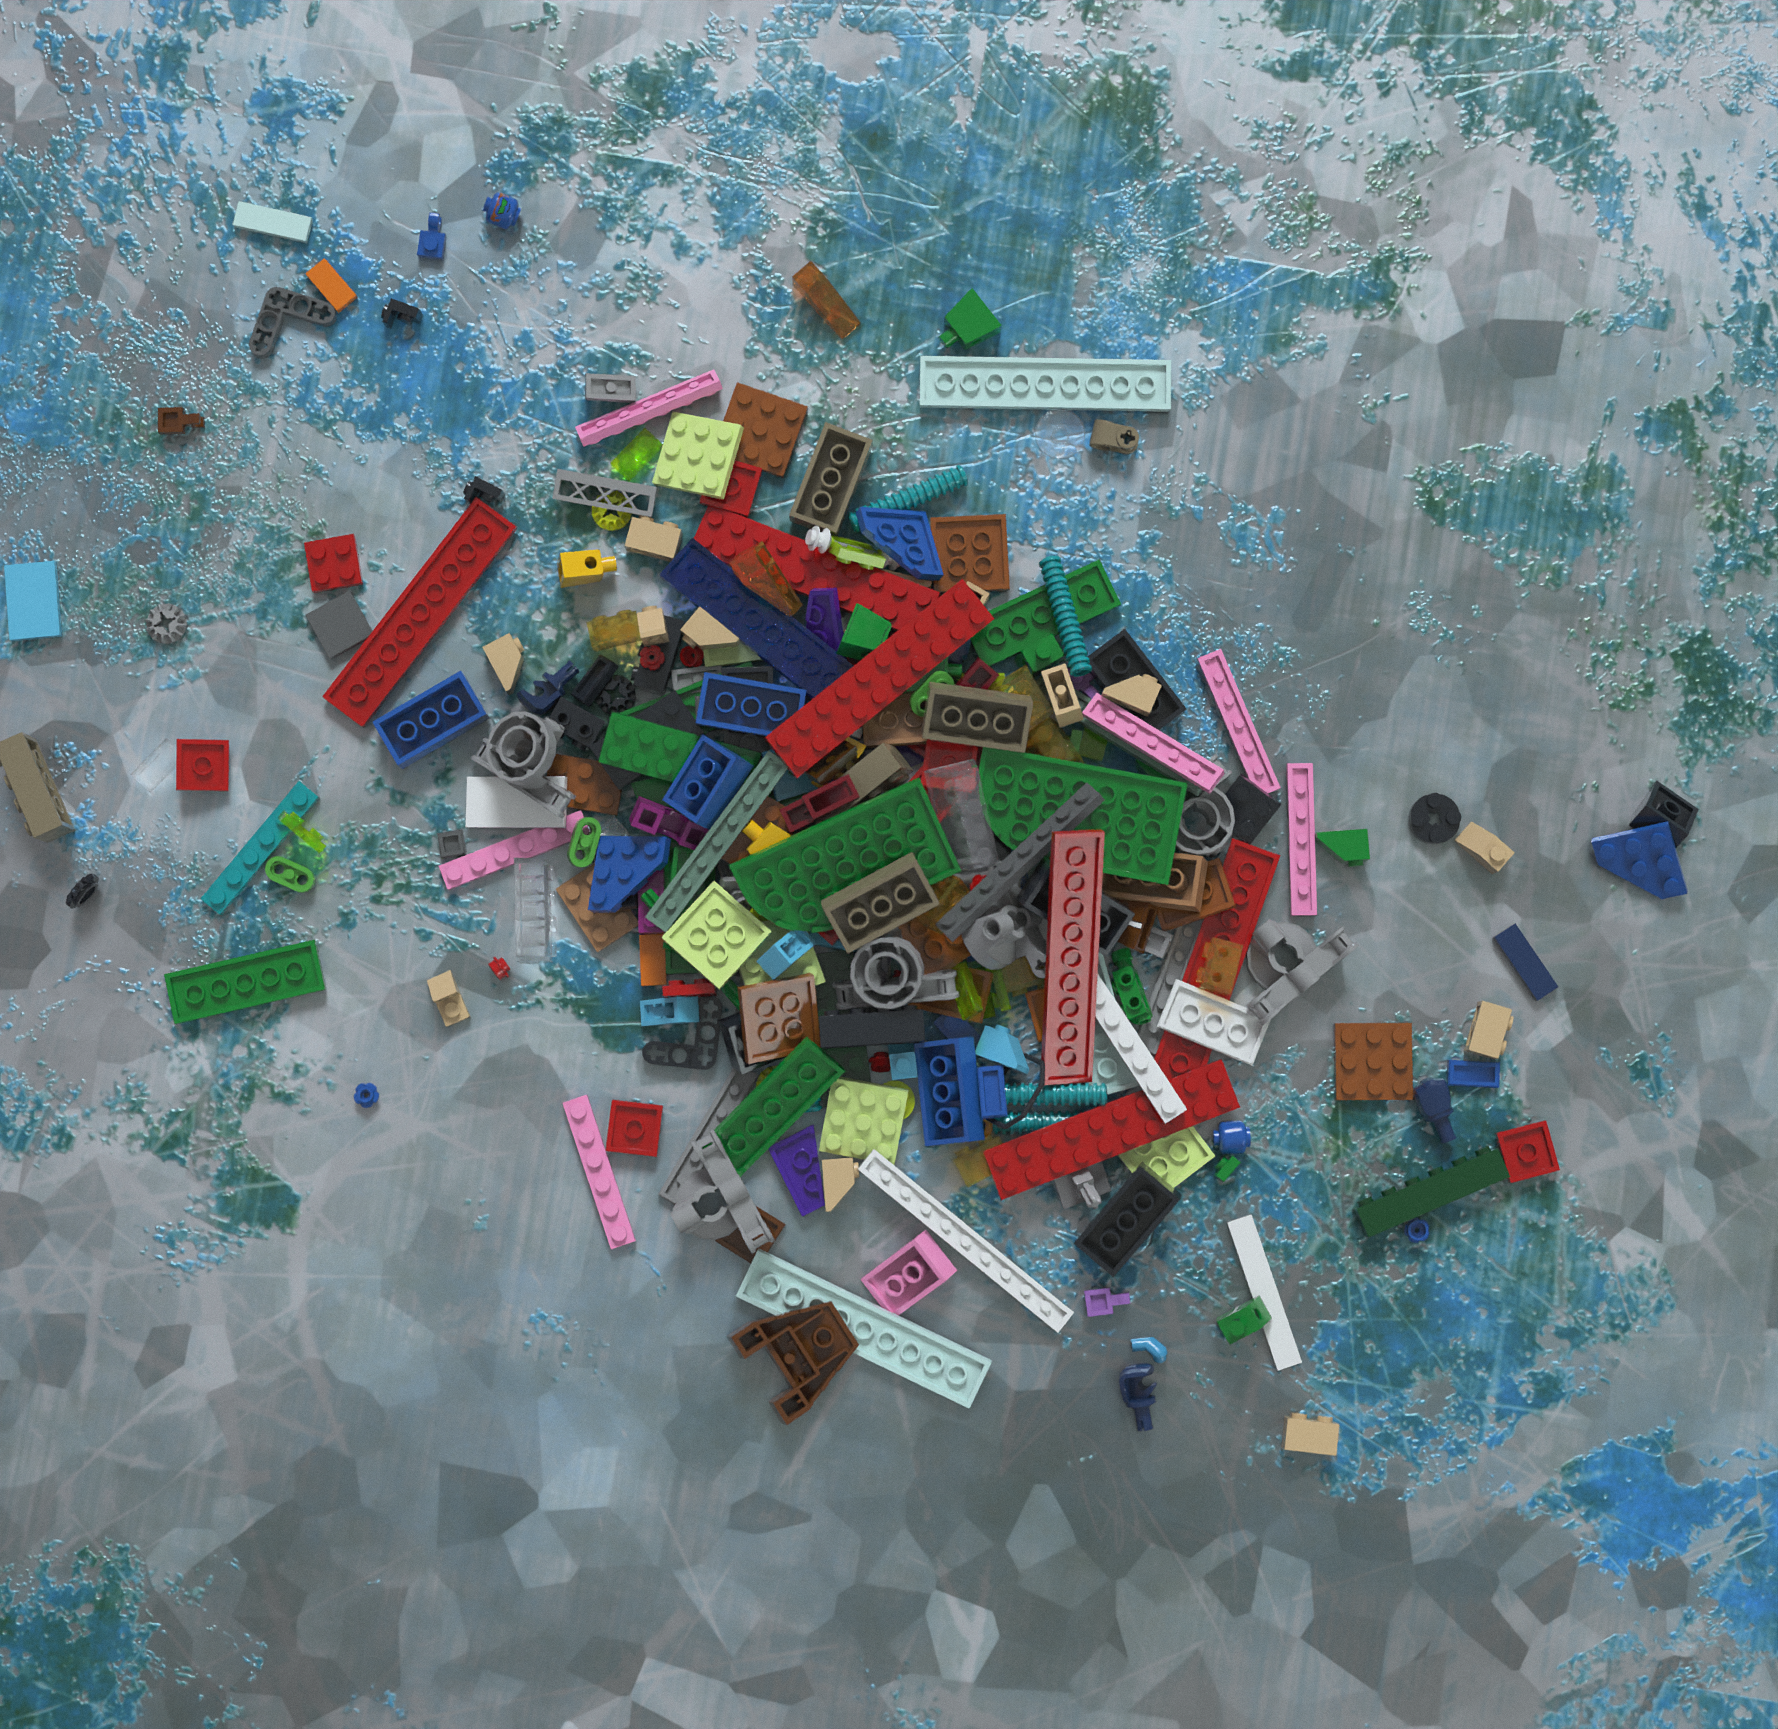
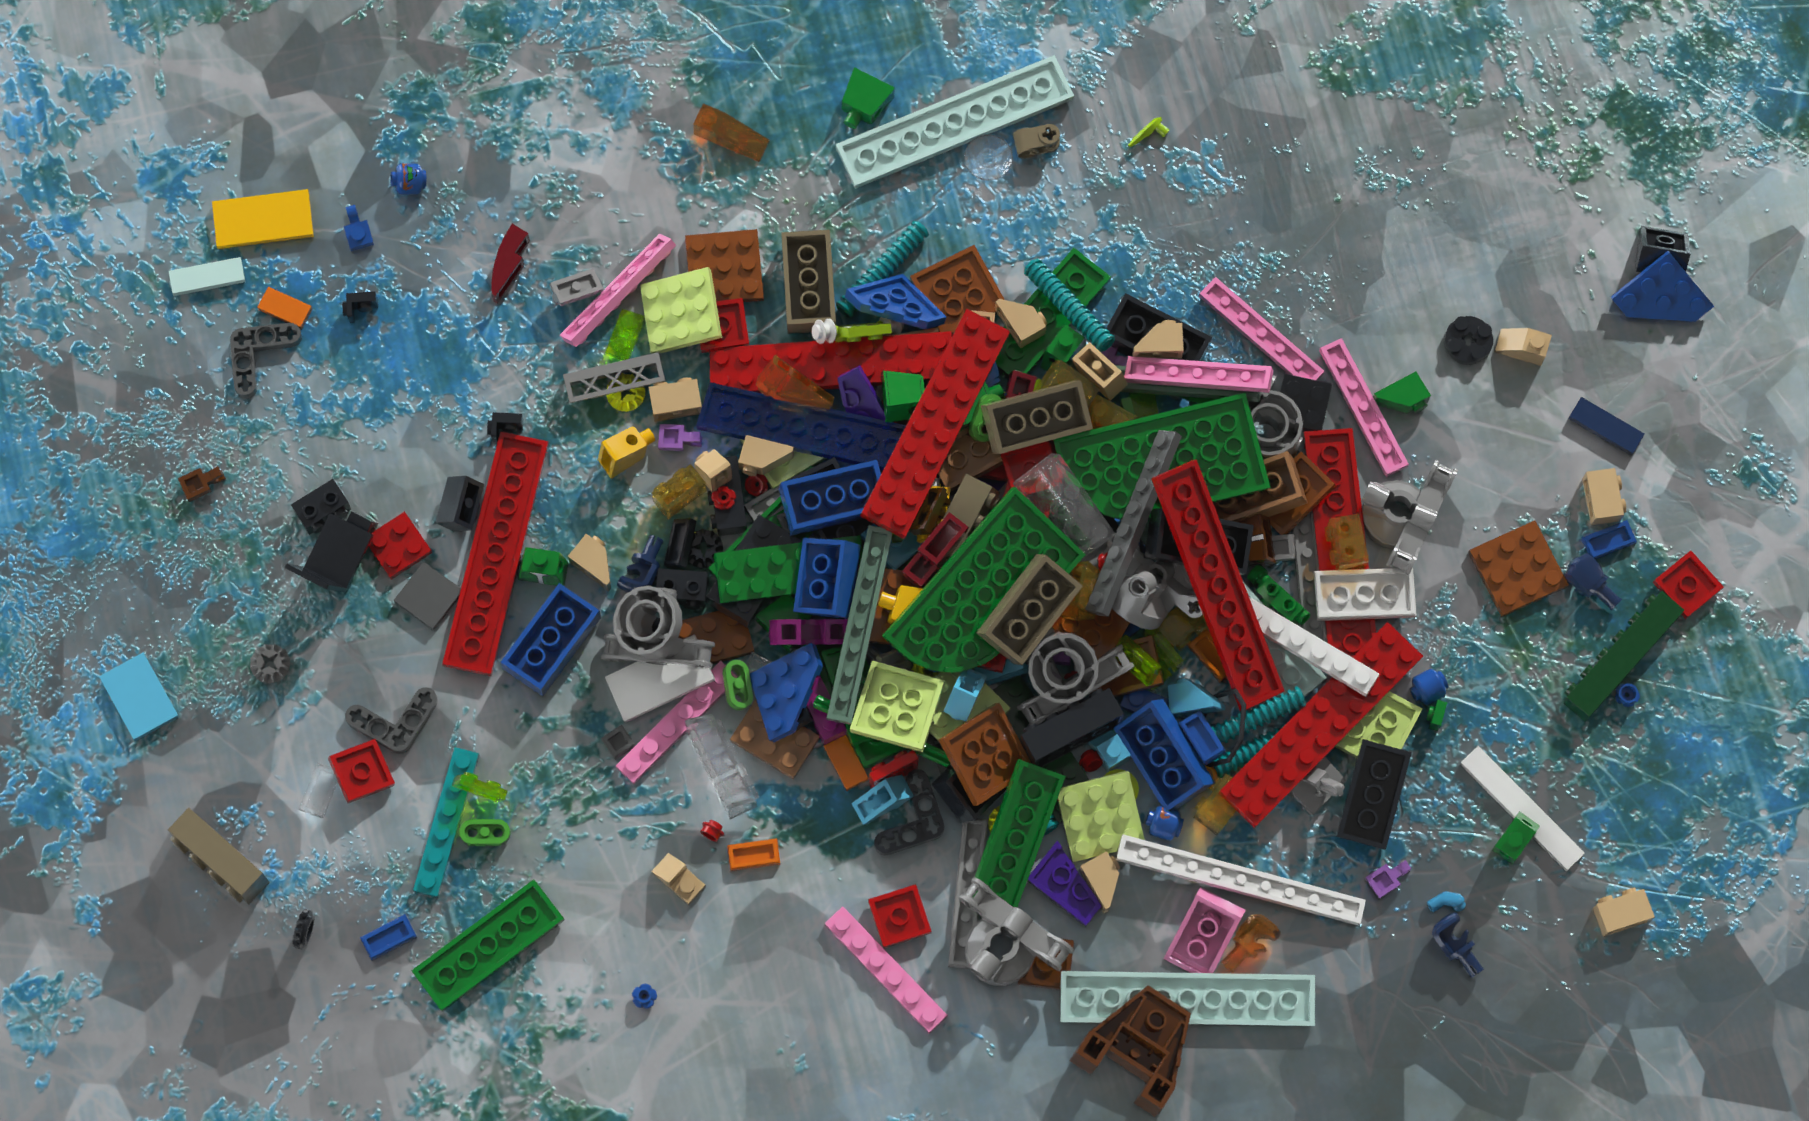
camera: 25 degrees left, 10 degrees down
none -> yellow tile [212,189,314,249]
none -> black piece [284,511,379,593]
none -> black brick [291,479,351,535]
none -> dark grey beam [345,687,438,754]
none -> blue tile [360,914,417,961]
none -> black brick [435,476,484,532]
none -> dark red slope [491,223,530,304]
none -> green torso [518,547,569,586]
none -> medium lavender plate [658,424,702,451]
none -> orange tile [727,838,781,871]
none -> tan slope [995,299,1047,349]
none -> lime bar [1128,117,1169,147]
none -> blue head [1145,805,1184,841]
none -> clear orange piece [1221,914,1281,973]

